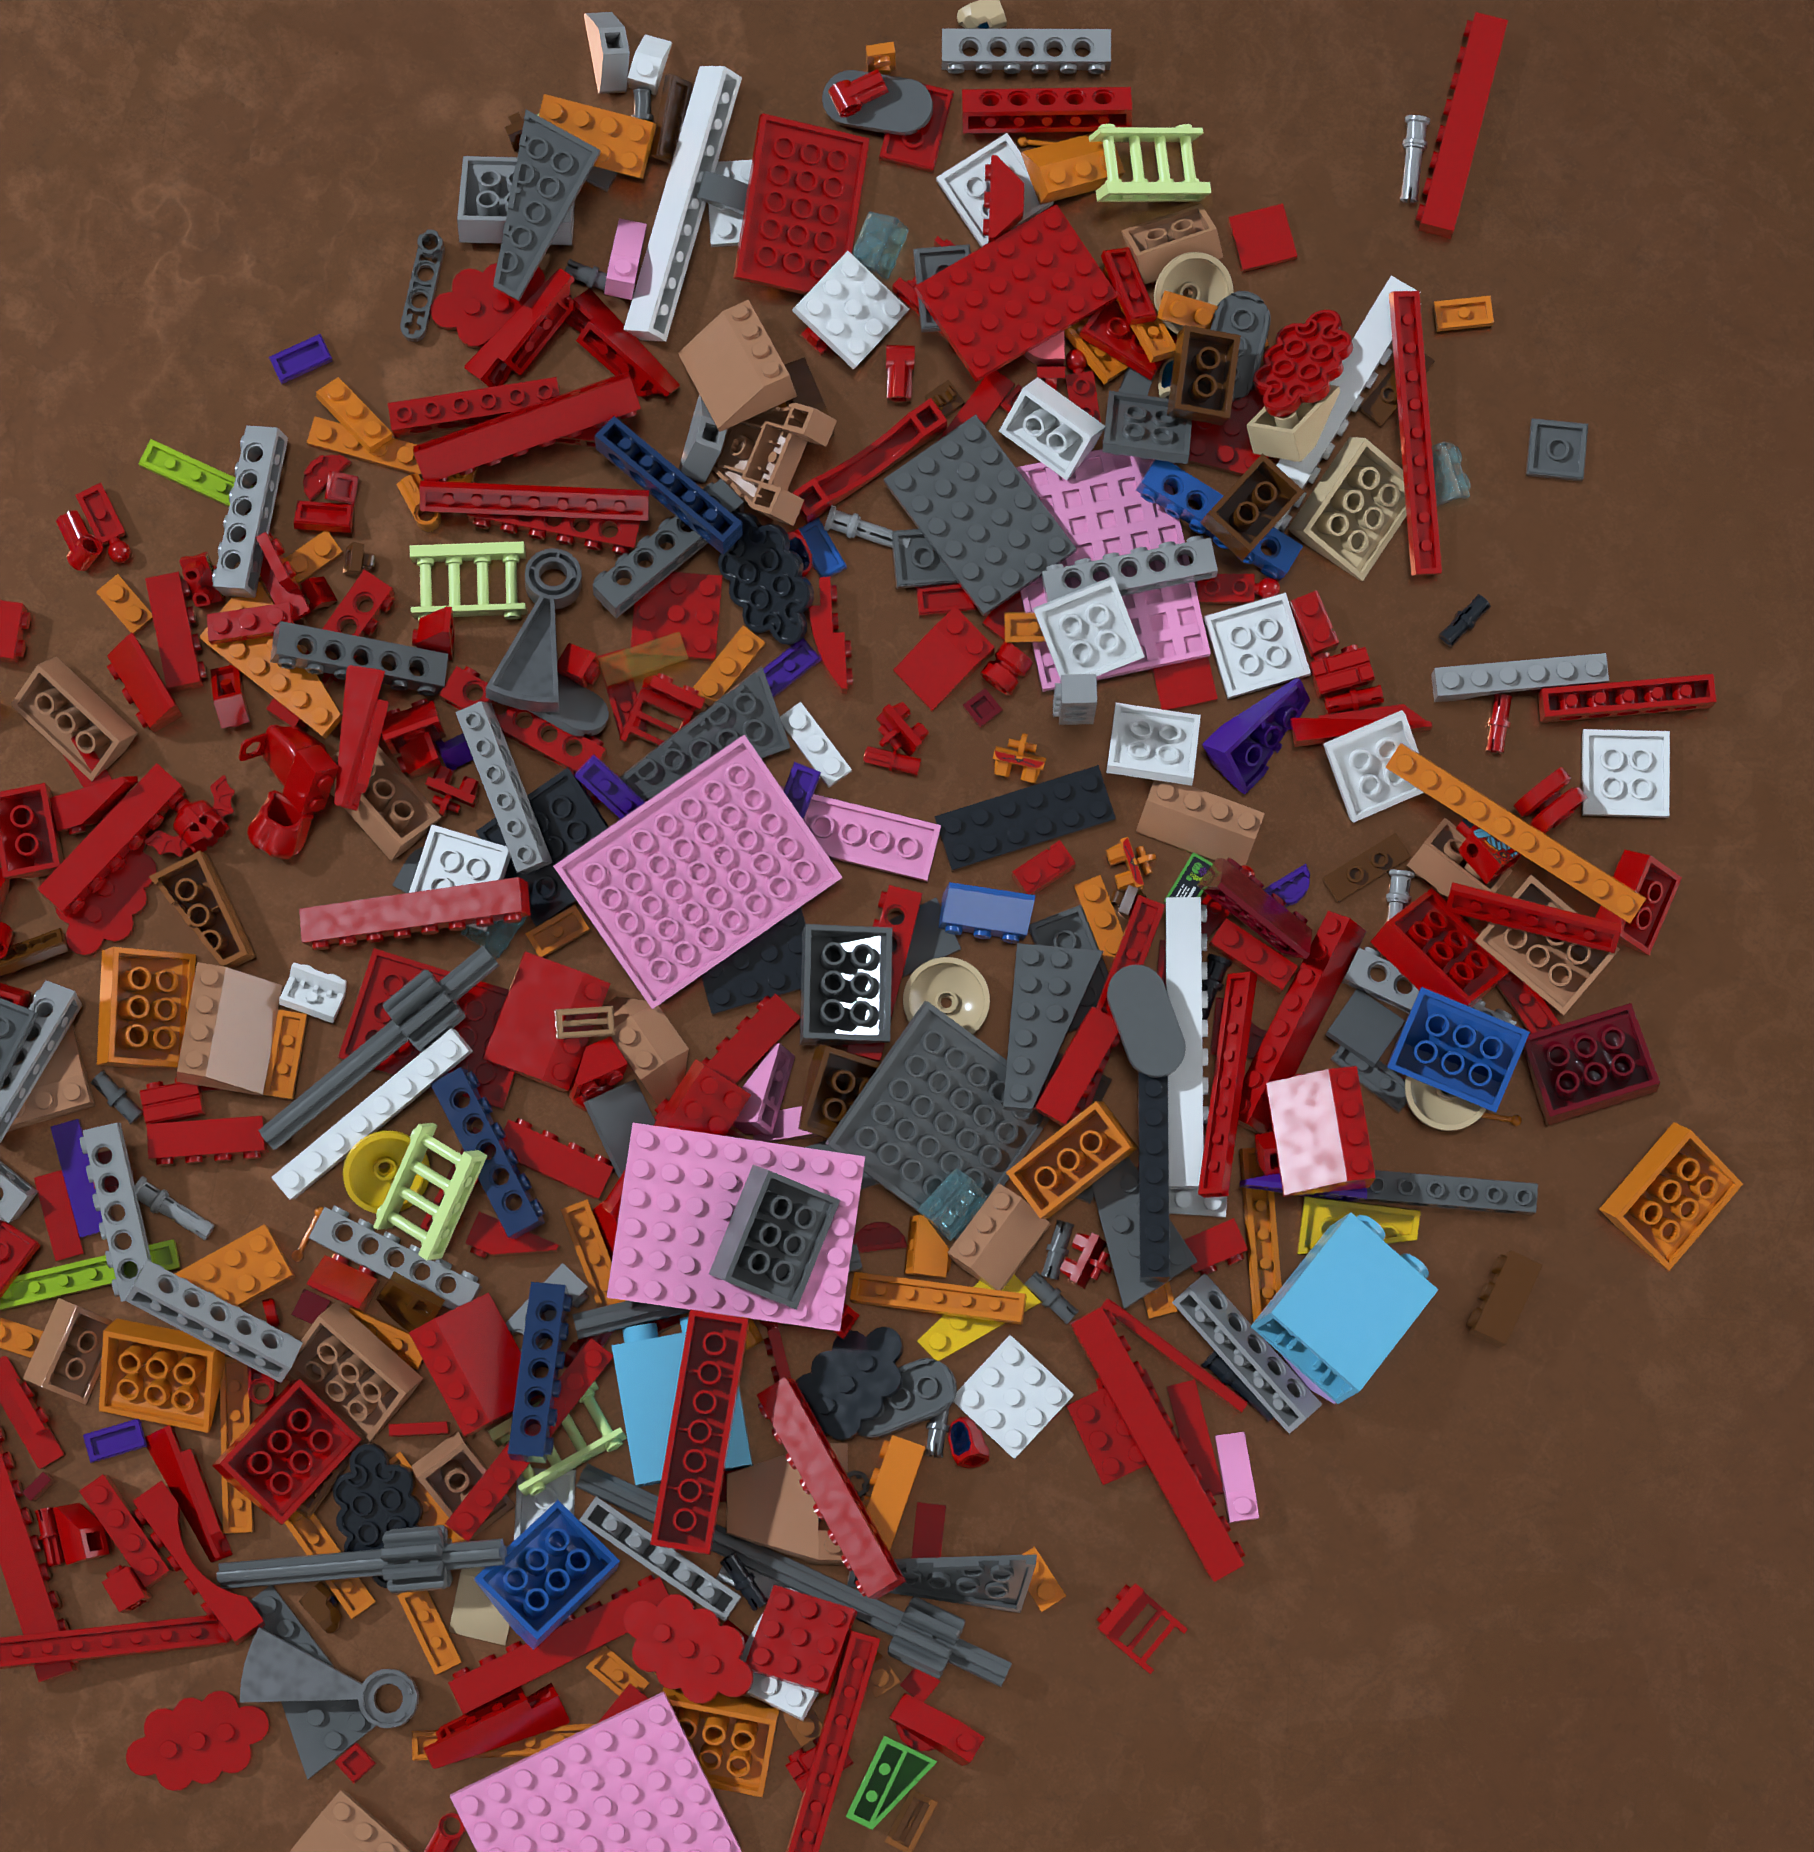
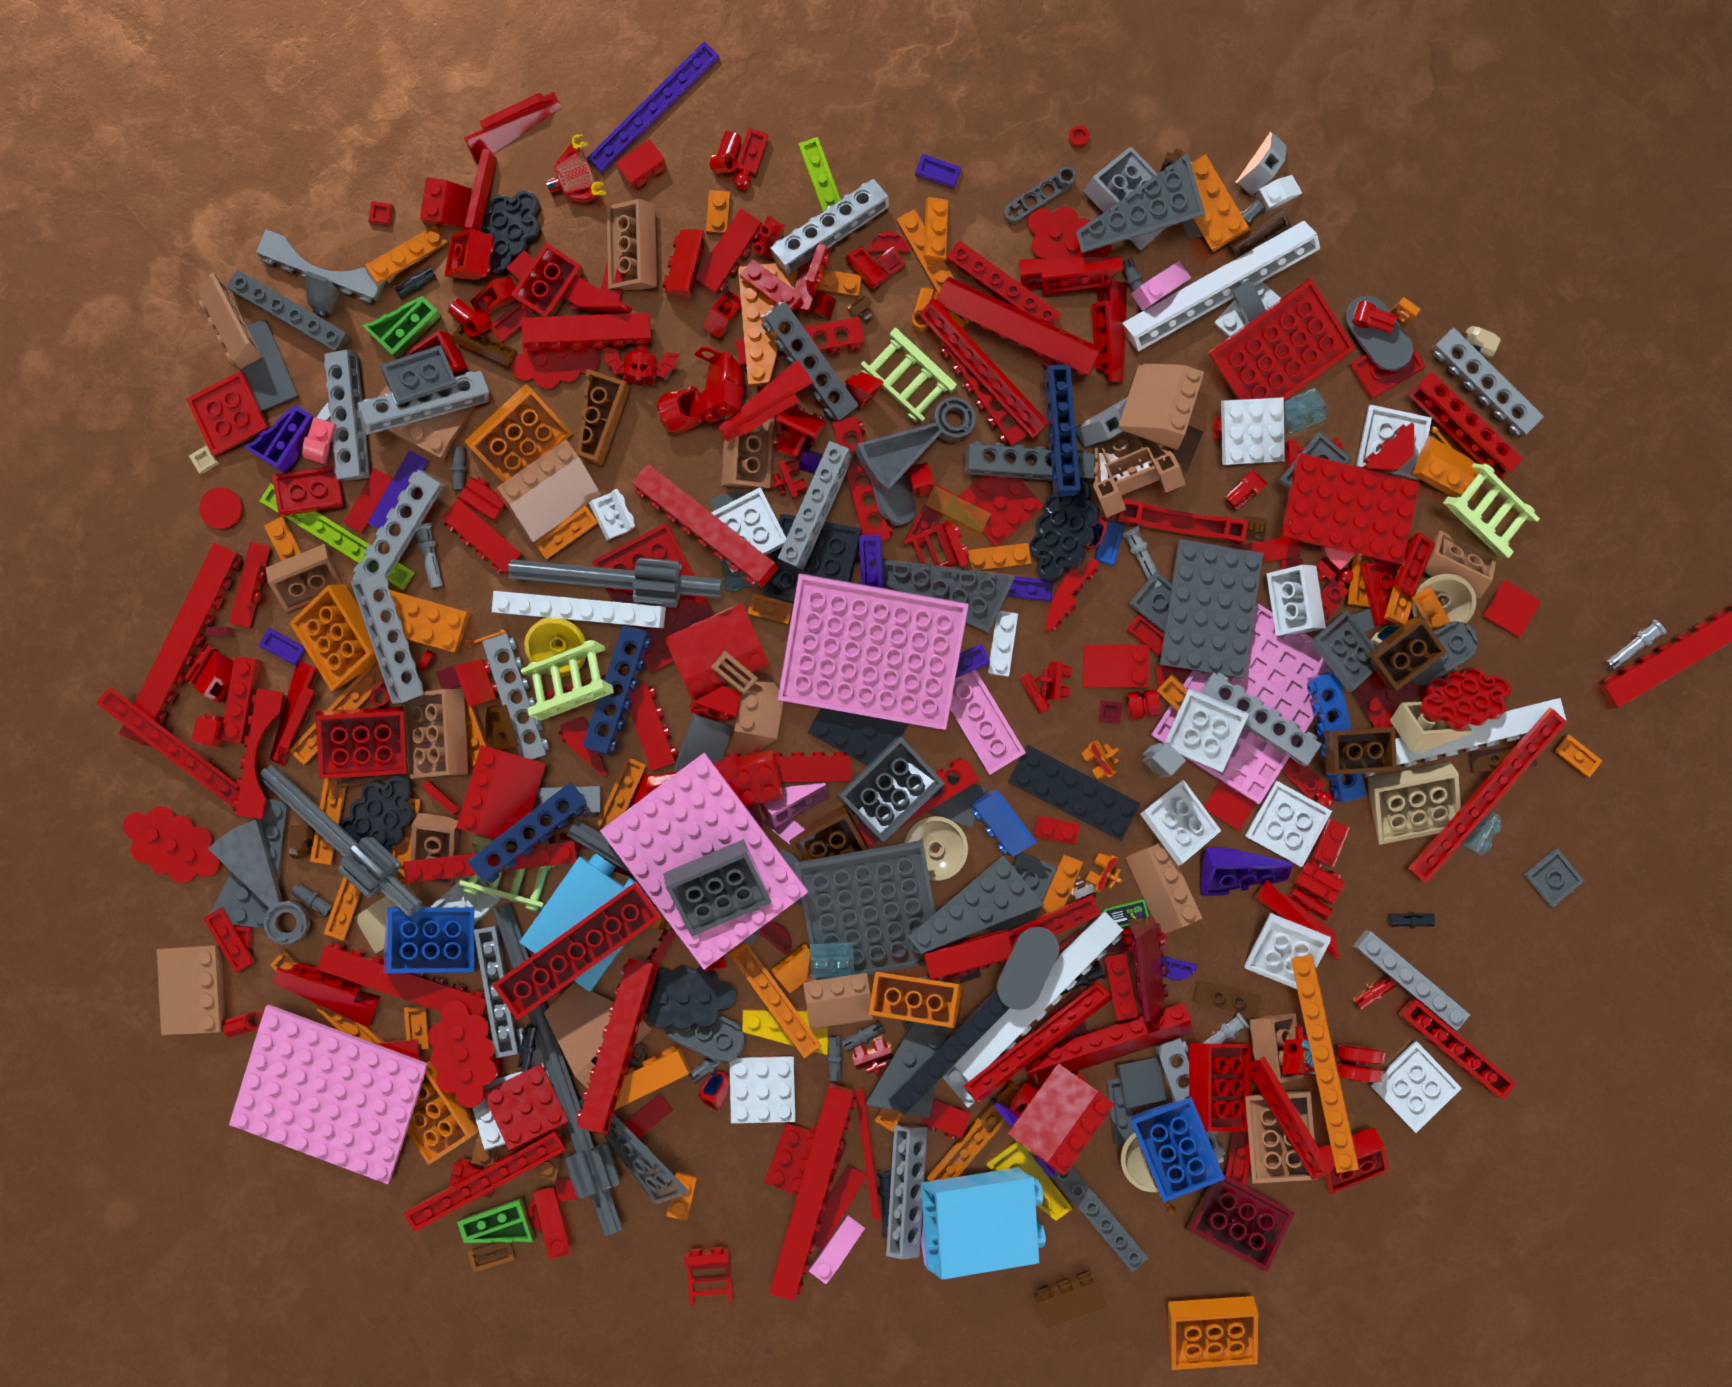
camera: 40 degrees right, 5 degrees up
none -> red tile [203,907,256,974]
none -> dark grey pin [291,883,333,918]
none -> red tile [490,303,534,343]
none -> red tile [1068,125,1090,148]

